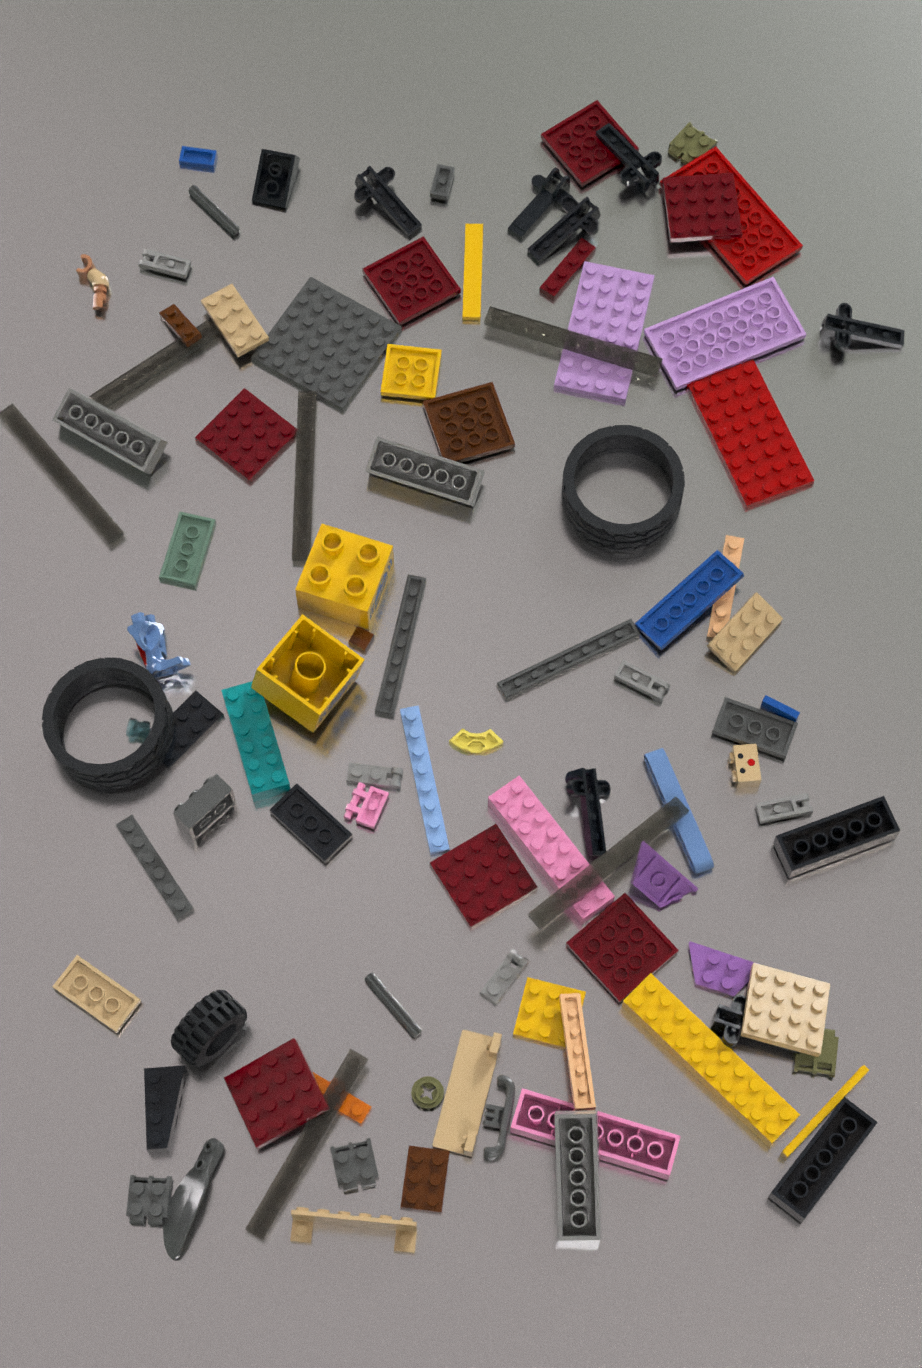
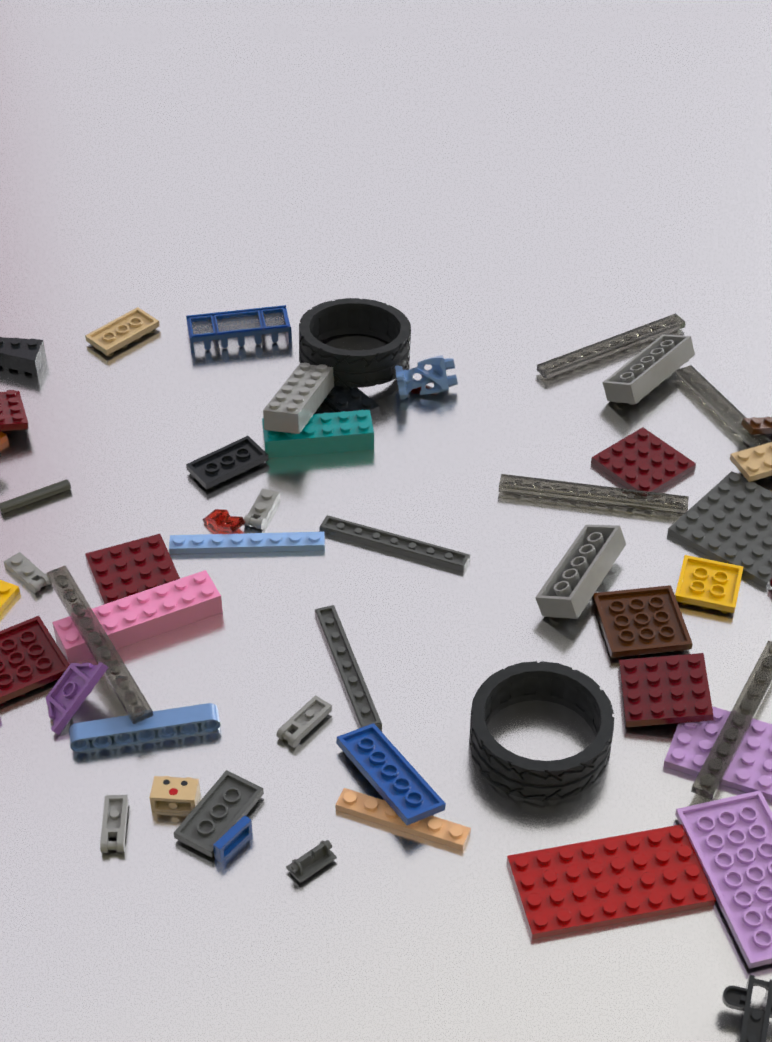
camera: 100 degrees right, 25 degrees down
dark grey plate [116,815,194,921] -> none
sand green tile [159,511,216,588] -> none
black tyre [171,990,247,1068] -> none
dark grey brick [173,774,236,841] -> none
yellow brick [251,614,365,733] -> none
yellow brick [295,523,394,630] -> none
bright pink plate [344,782,389,829] -> none
reddish brown tile [348,626,374,652] -> none
light yellow tile [449,728,504,754] -> none
black piece [565,768,611,856] -> none
tan plate [706,592,783,672] -> none
black brick [773,796,900,878] -> none
none -> blue window [186,305,292,353]
none -> clear red slope [202,509,245,534]
none -> light grey brick [263,363,334,434]
none -> dark grey hinge [286,840,337,883]
none -> dark red plate [619,653,714,727]

